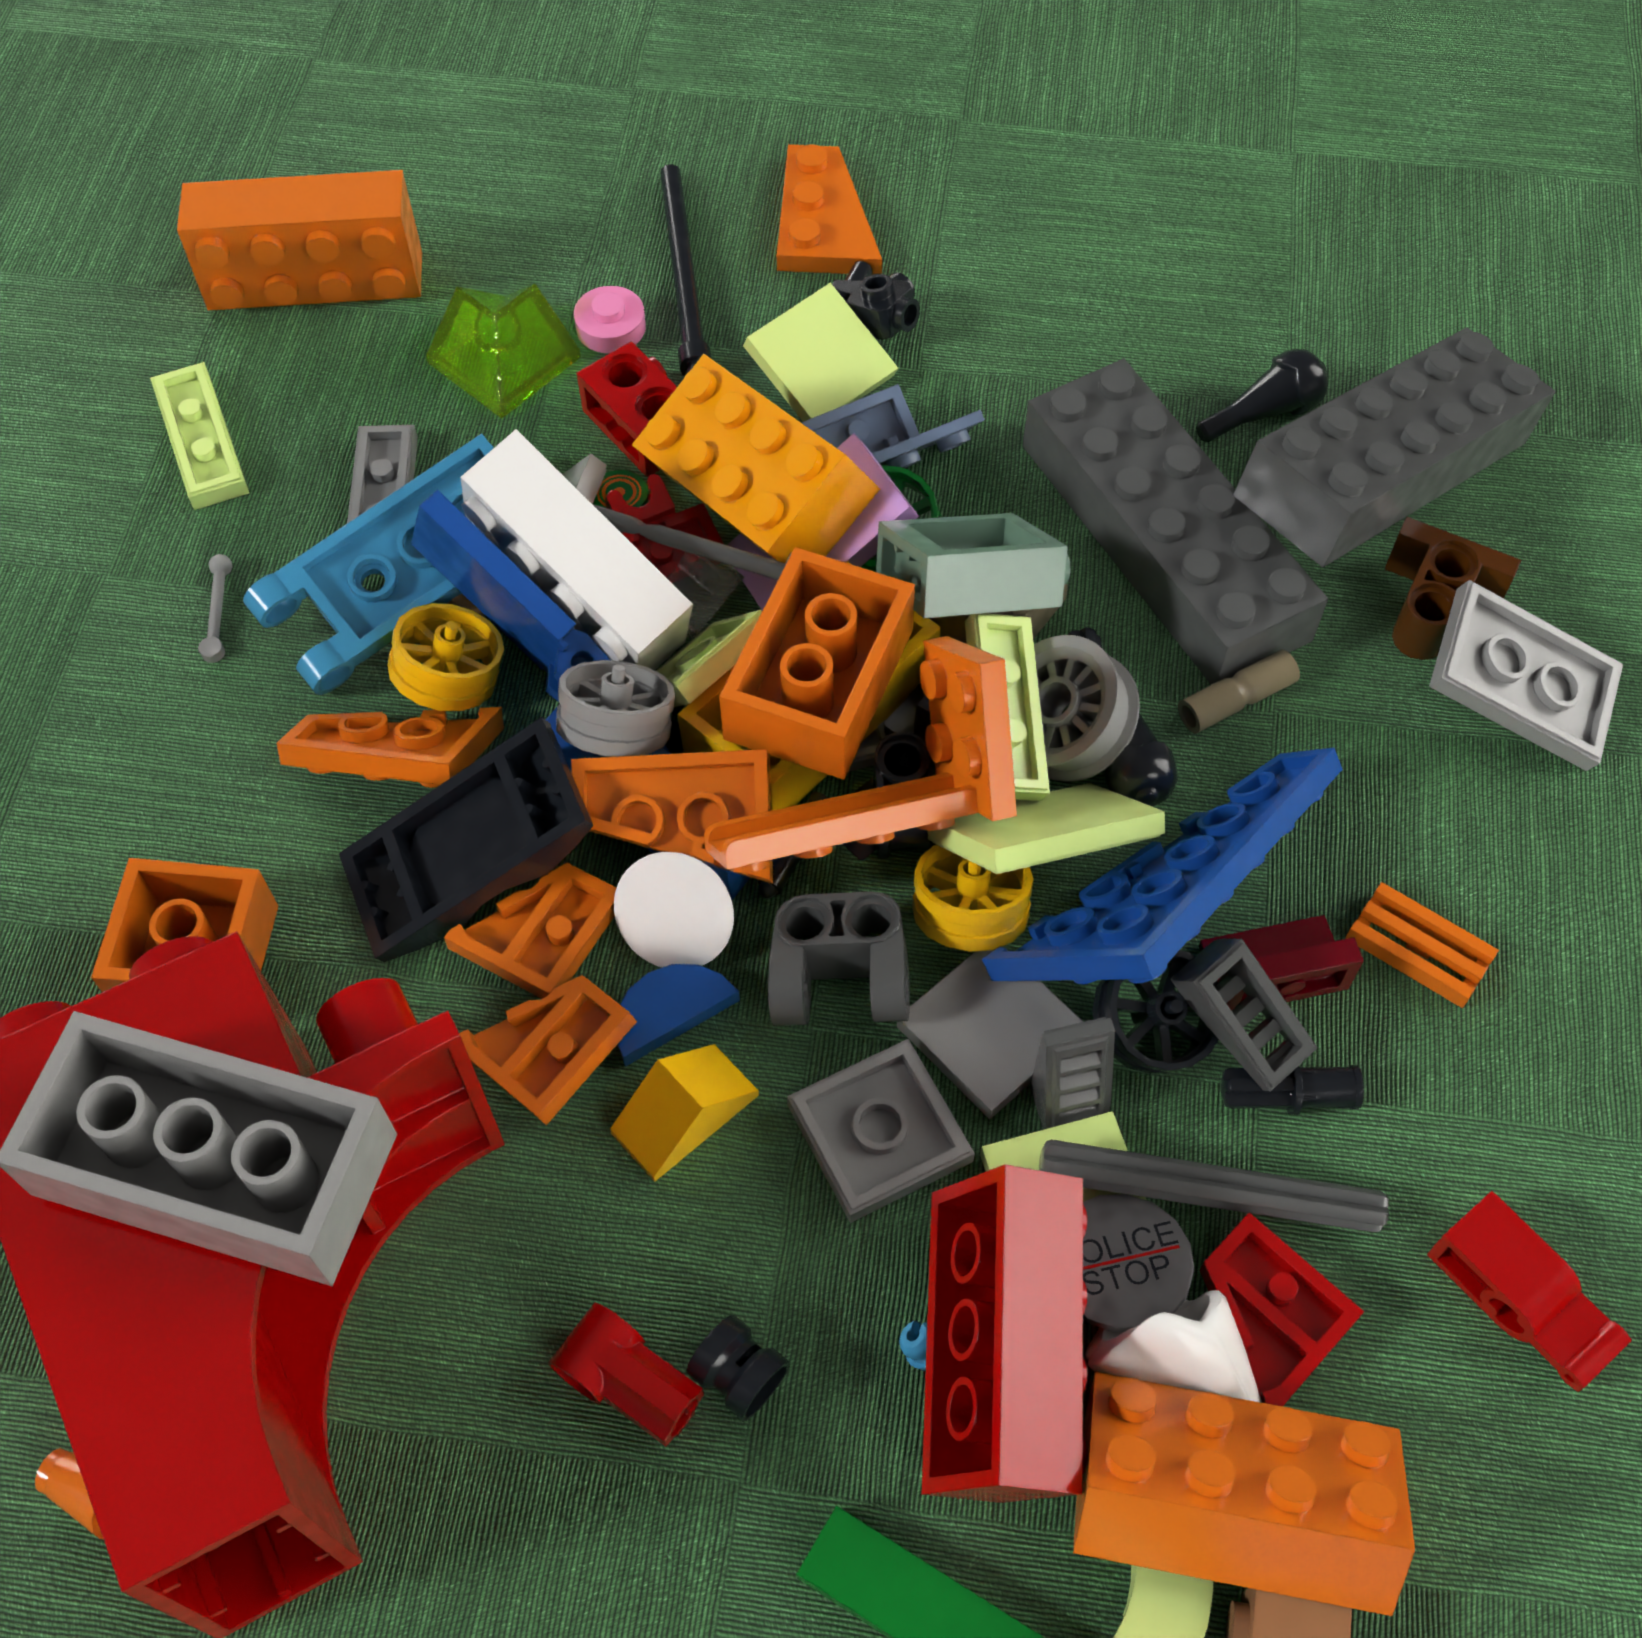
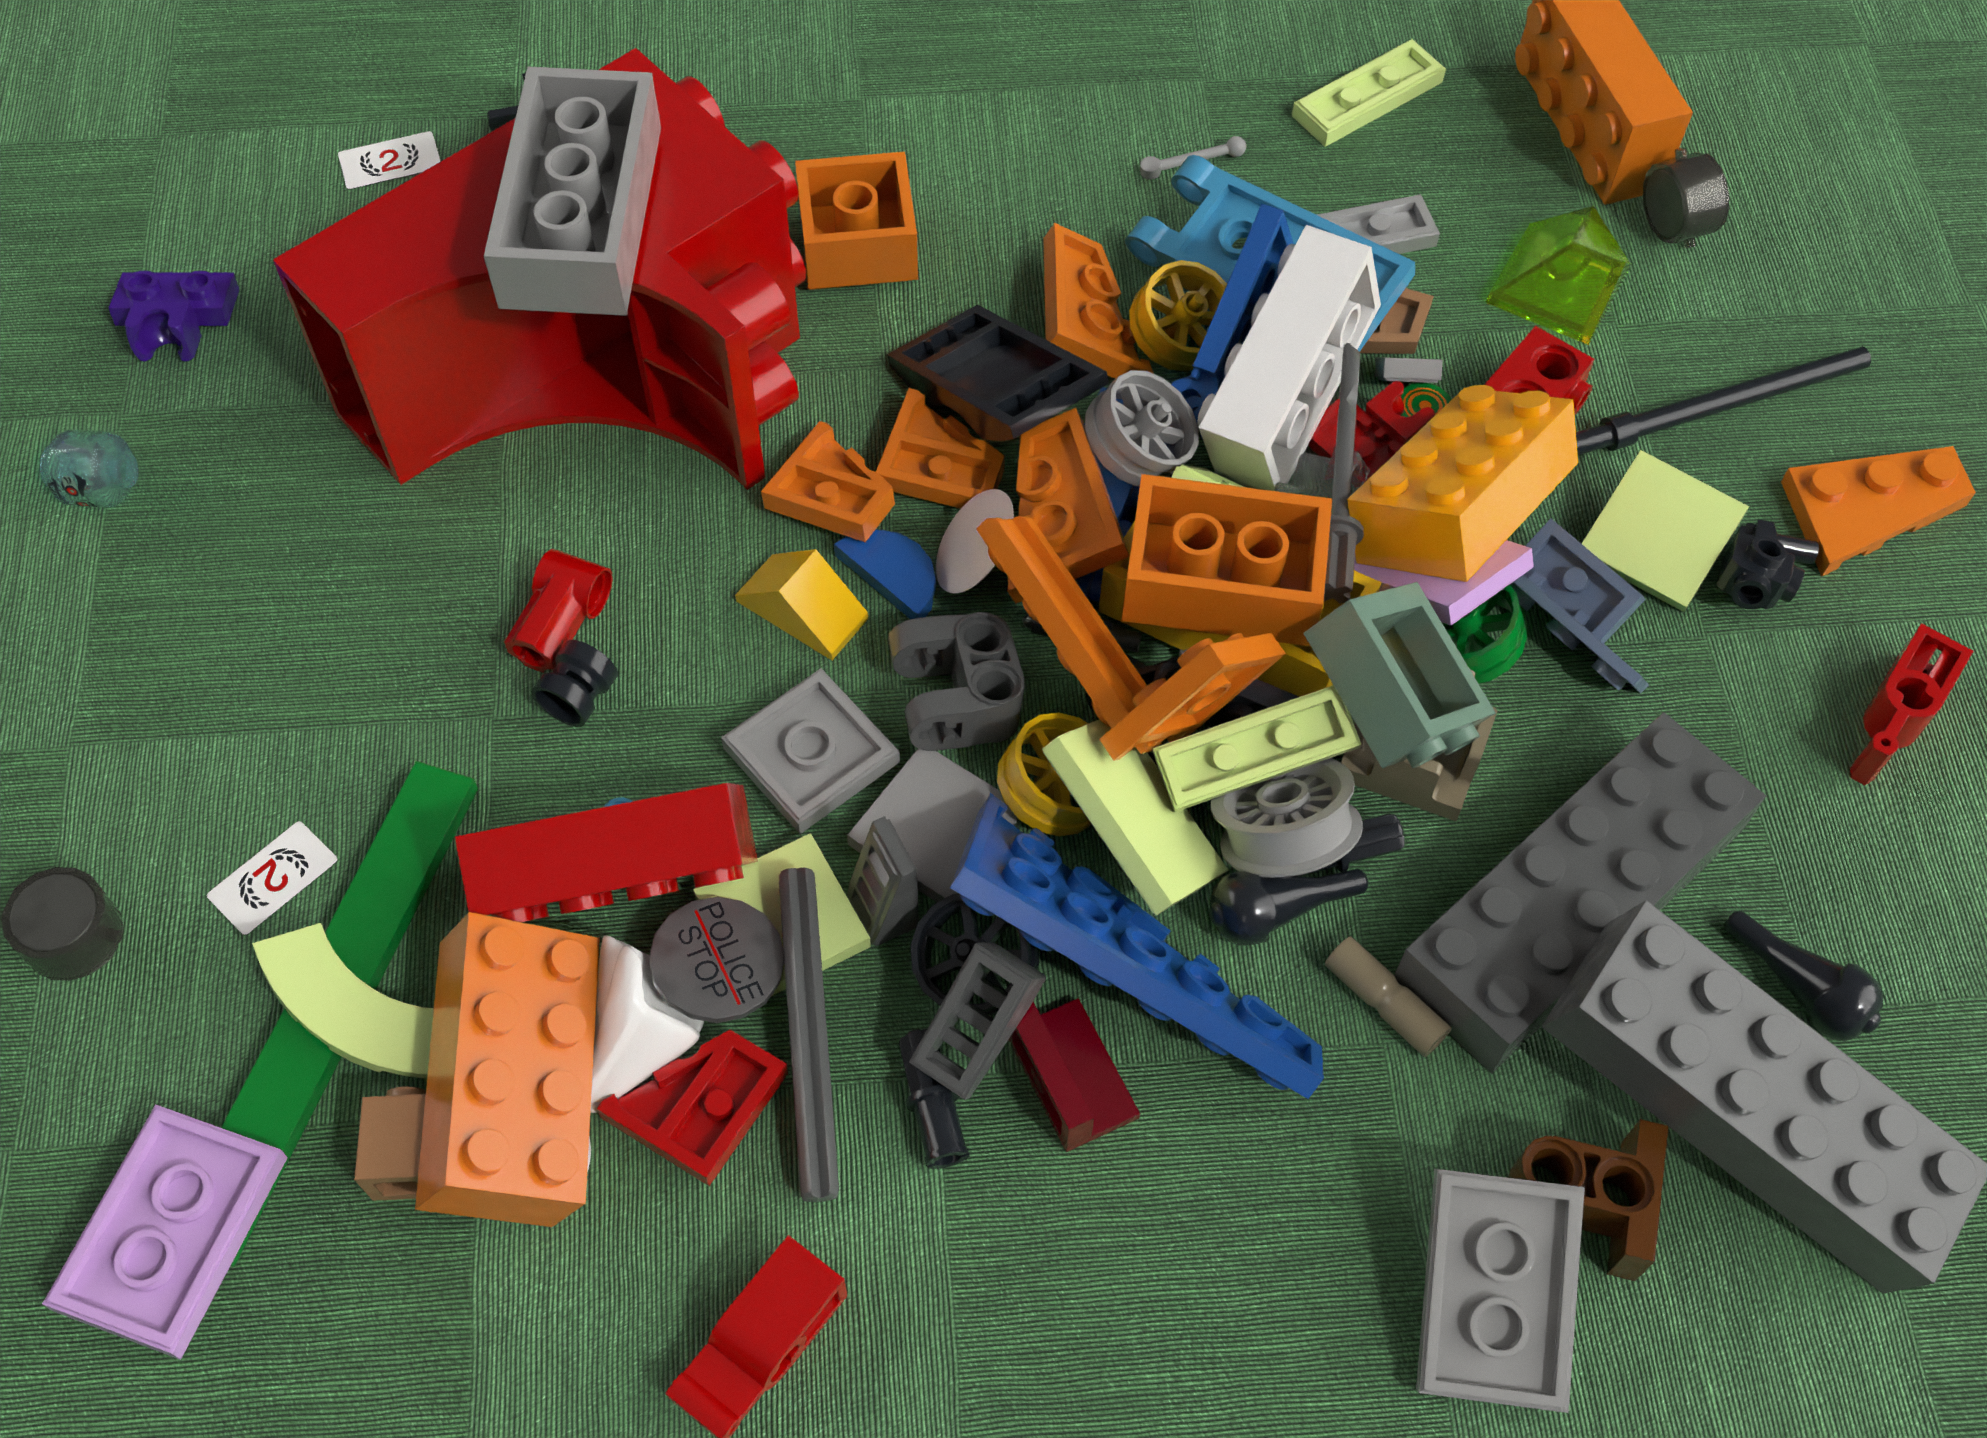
camera: 75 degrees right, 0 degrees up
bright pink wheel [574,286,646,353] -> none
orange tile [1345,882,1499,1009] -> none
none -> clear smoke piece [1643,148,1729,248]
none -> red piece [1850,623,1974,786]

